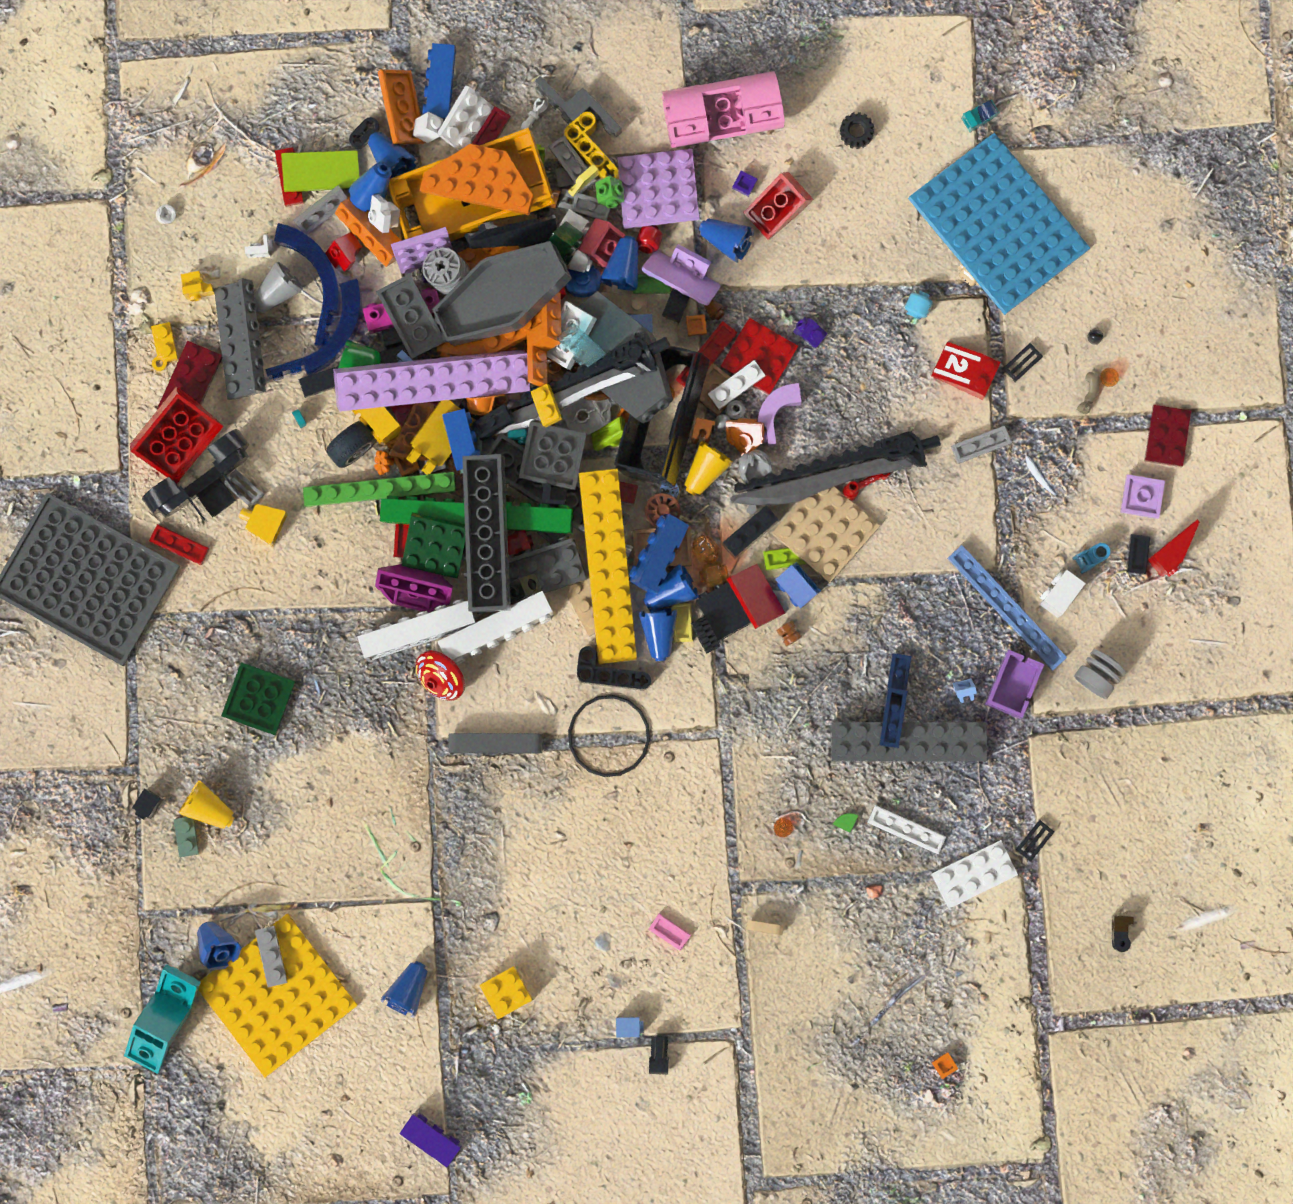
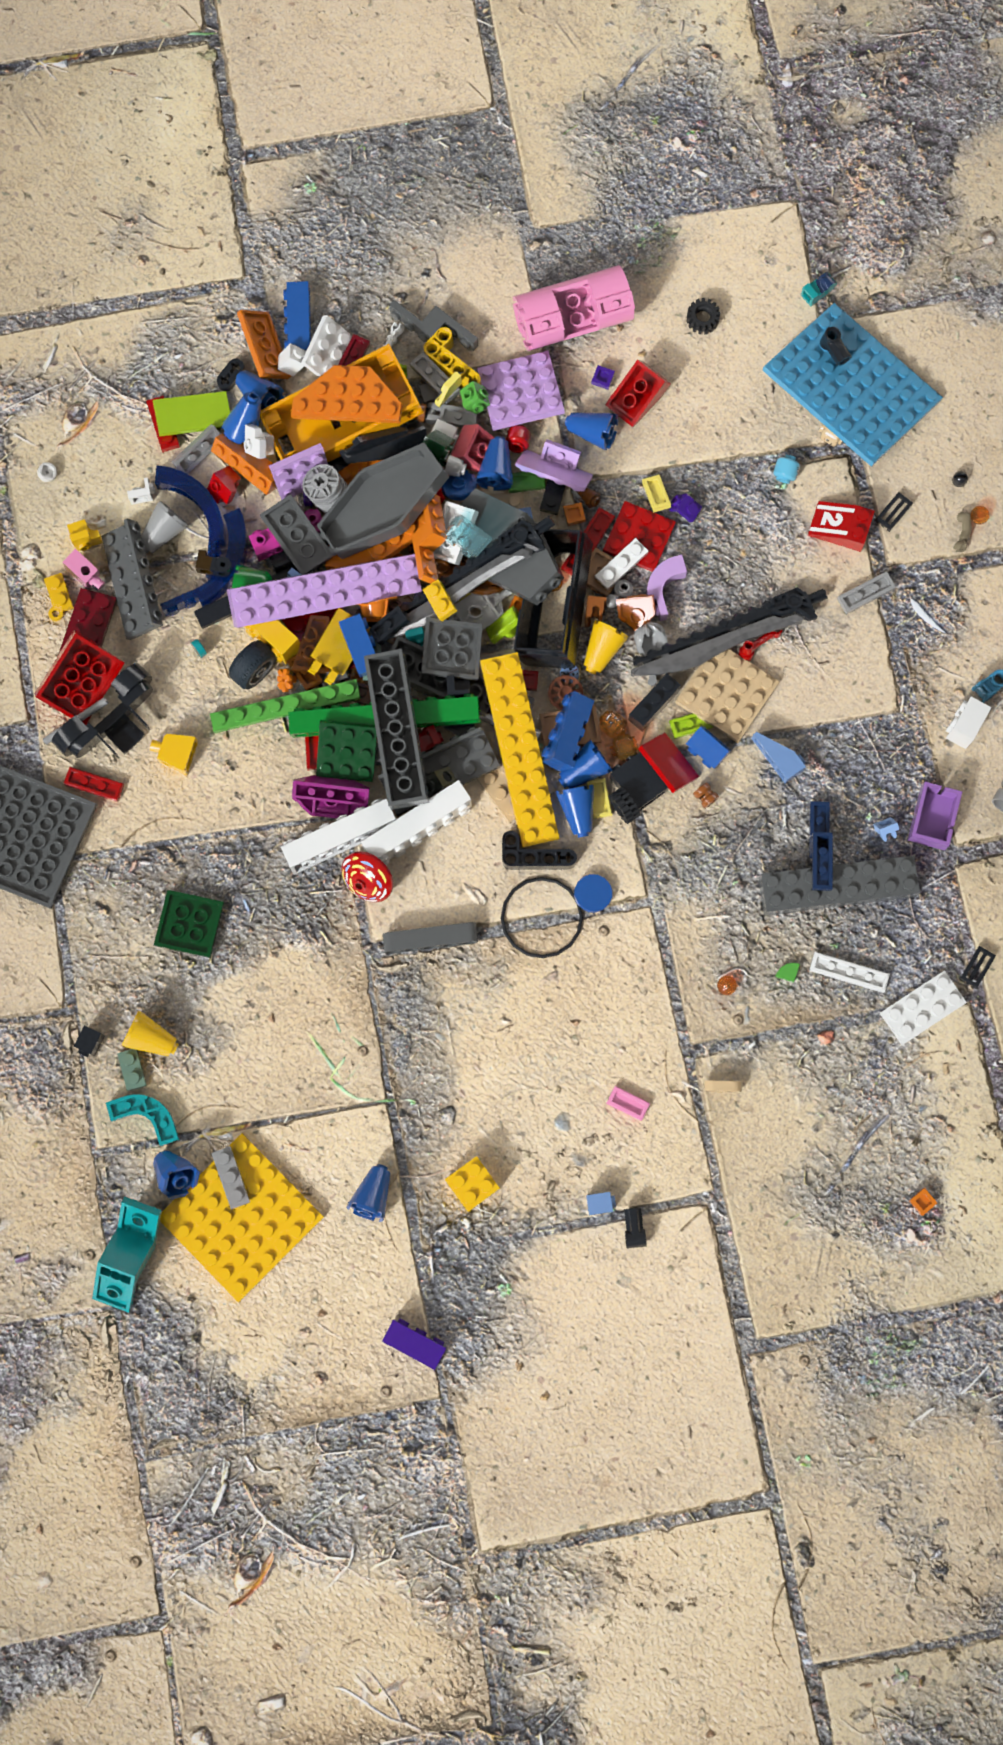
camera: 10 degrees left, 5 degrees down
light grey tile [223,469,265,508] -> none
medium blue plate [947,545,1067,671] -> none
none -> light grey bar [43,697,109,745]
none -> bright pink torso [62,549,105,591]
none -> teal plate [106,1094,180,1146]
none -> leg [195,550,232,577]
none -> blue tile [574,874,612,913]
none -> light yellow tile [642,474,671,513]
none -> medium blue slope [752,732,806,784]
none -> black piece [820,327,852,366]

